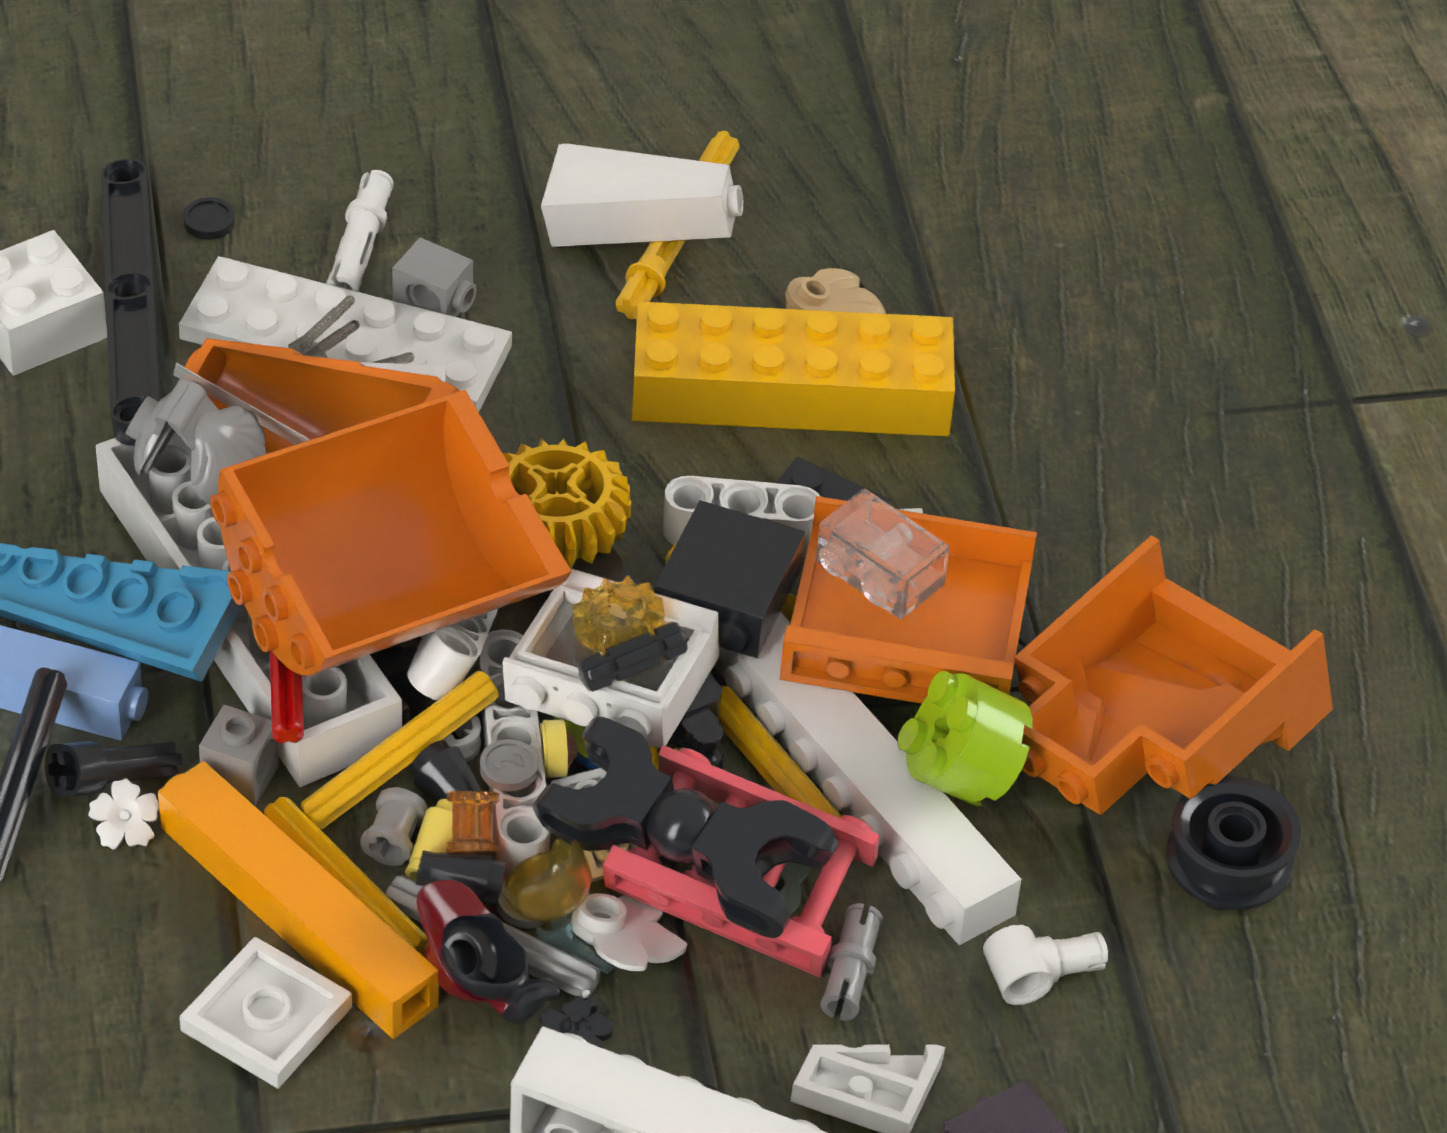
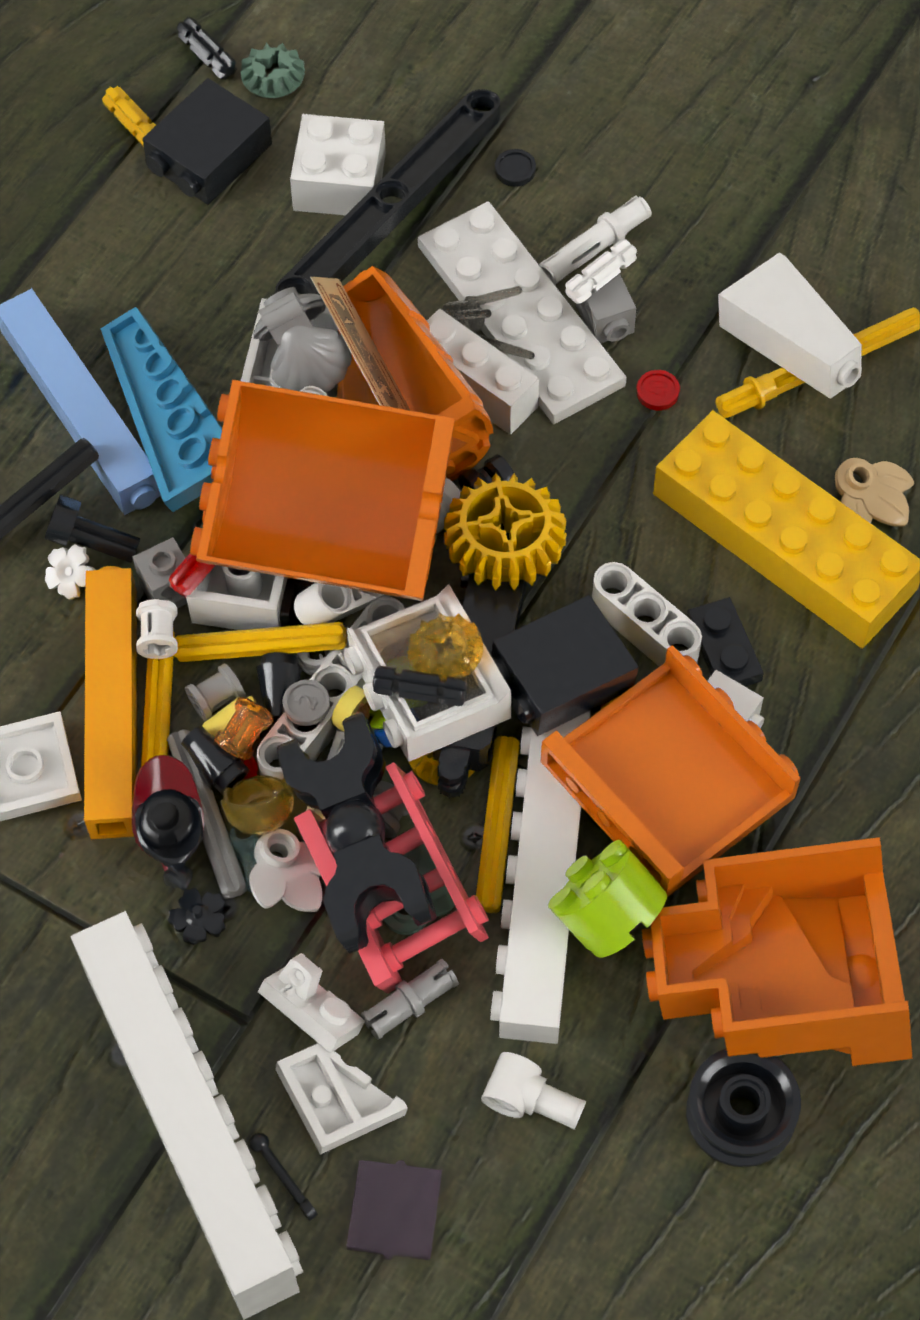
camera: 45 degrees right, 15 degrees up
clear brick [816,488,950,620] -> none
none -> white bush [136,599,178,659]
none -> white hinge [258,953,365,1053]
none -> white axle [565,239,637,304]
none -> red piece [636,370,680,411]

